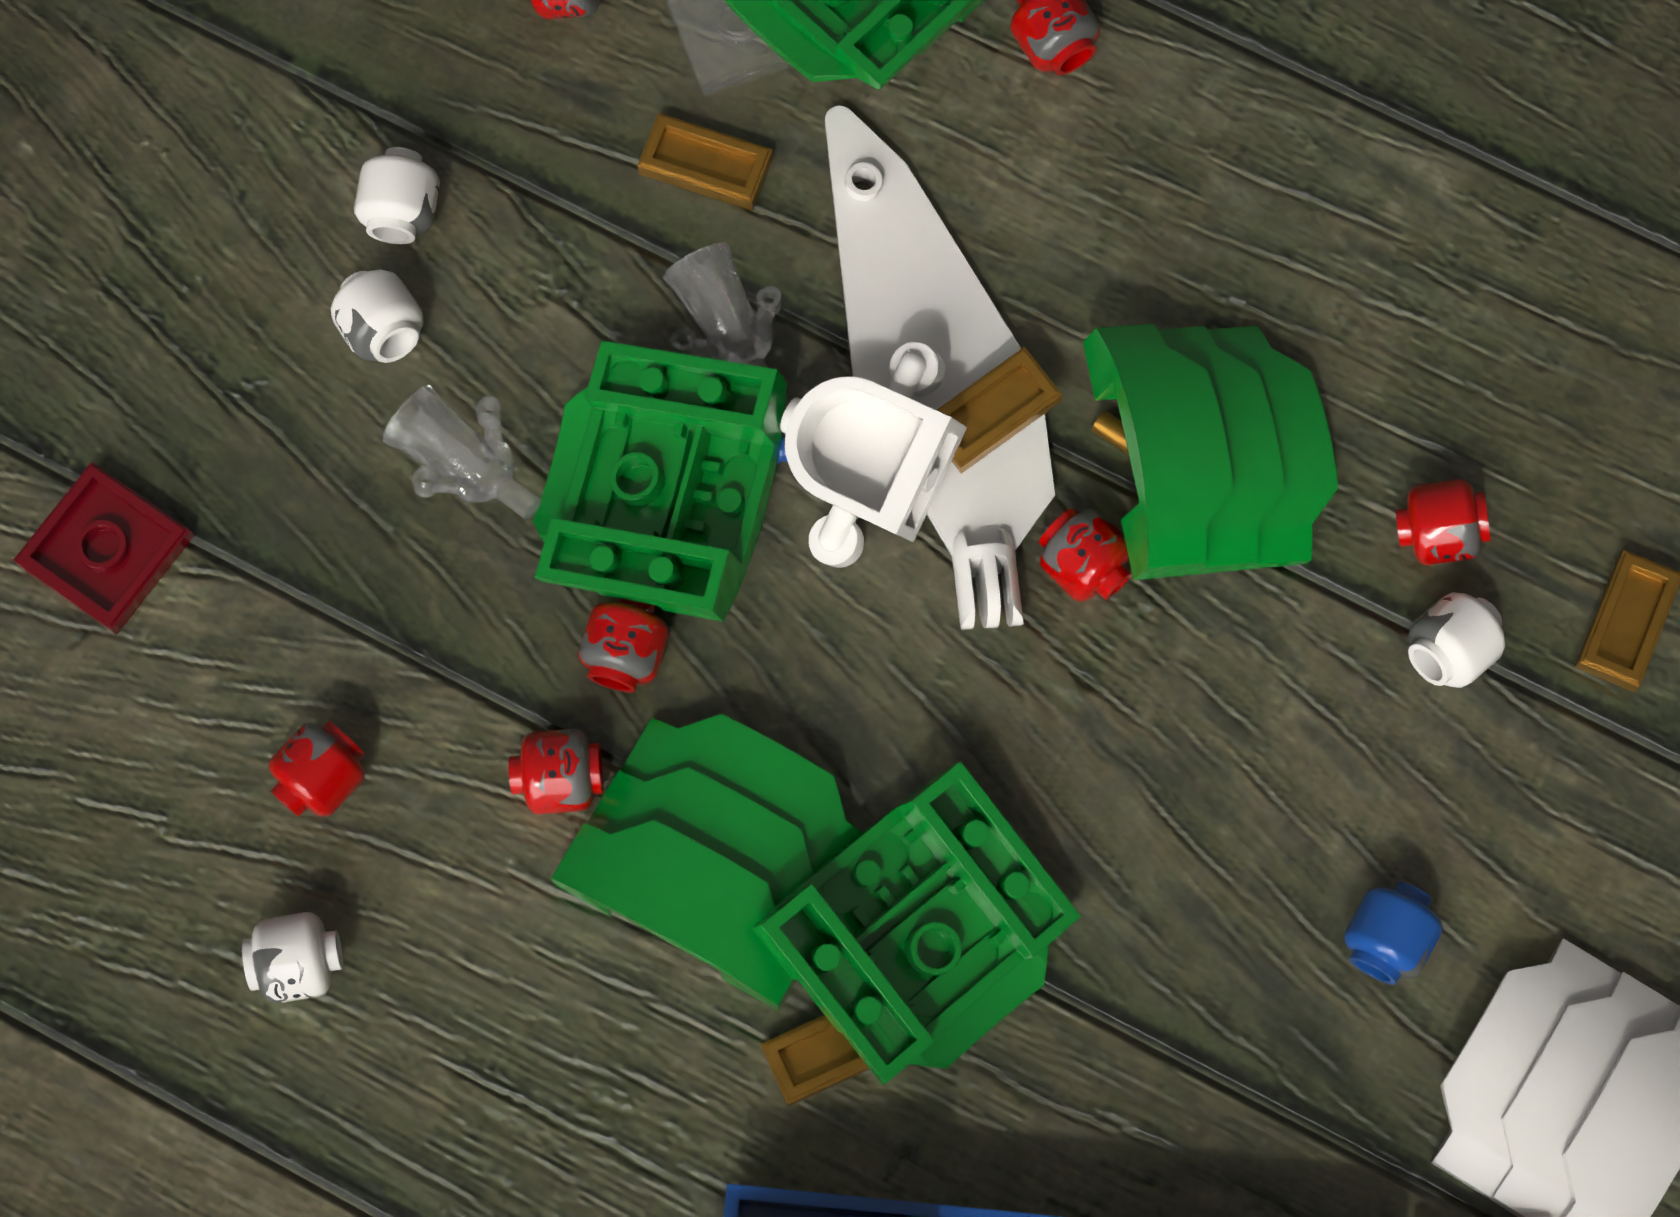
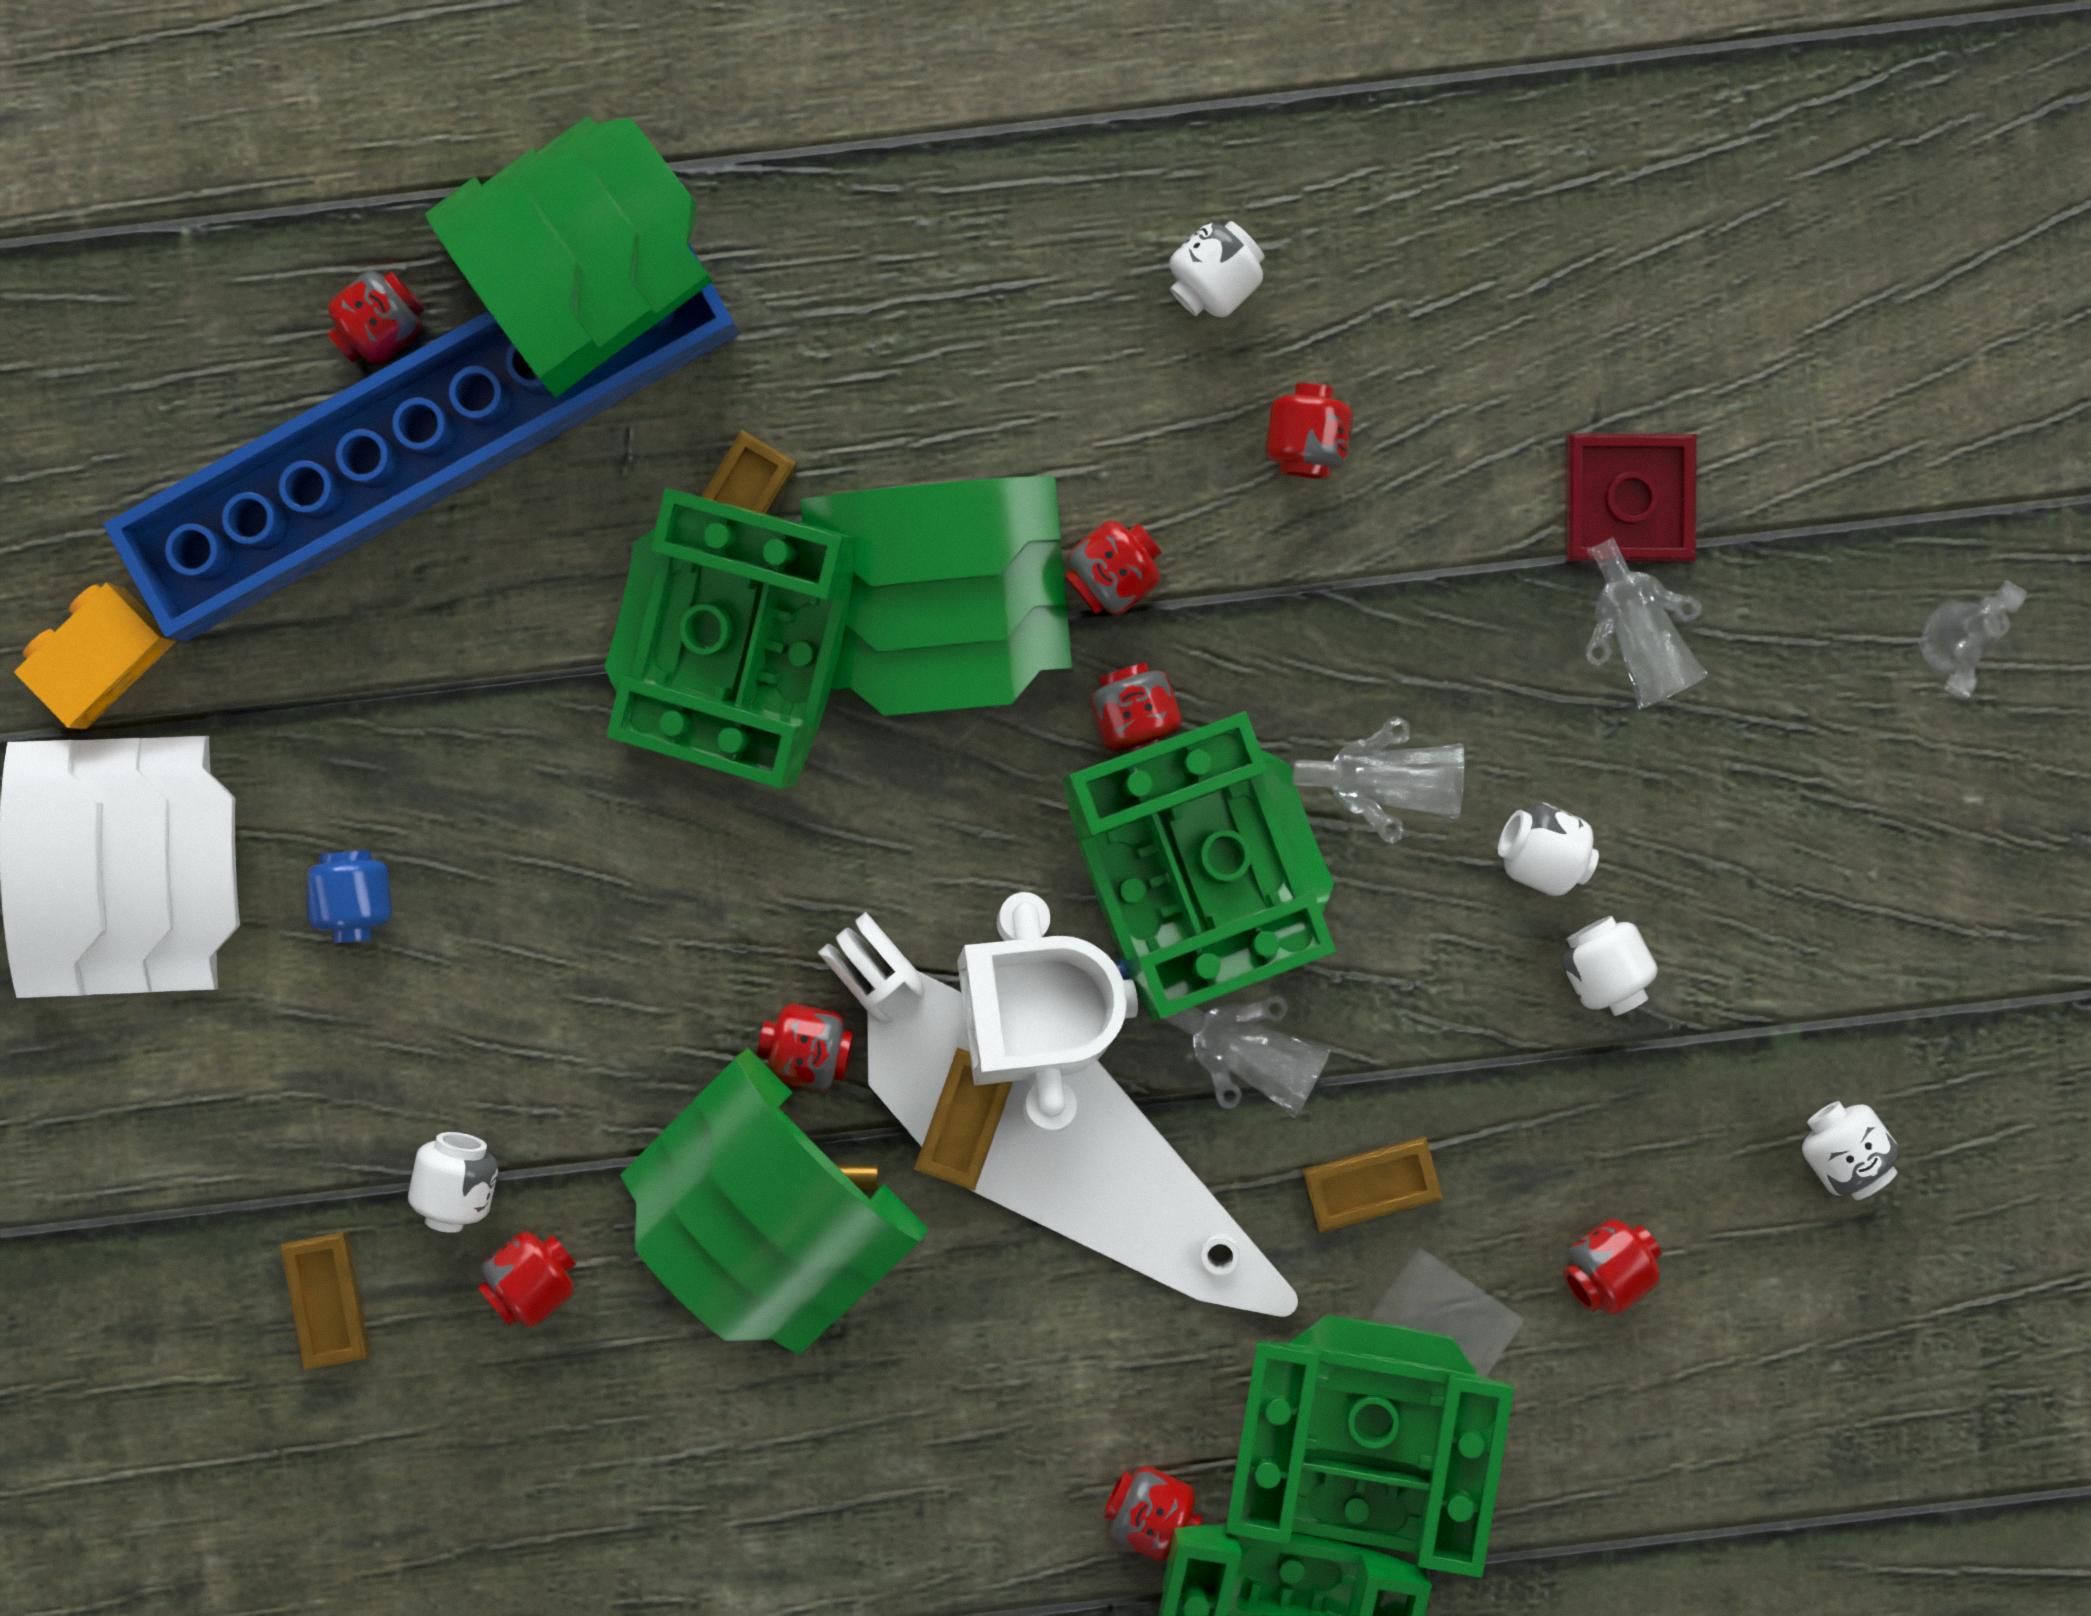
camera: 145 degrees right, 15 degrees up
none -> clear piece [1584,537,1709,709]

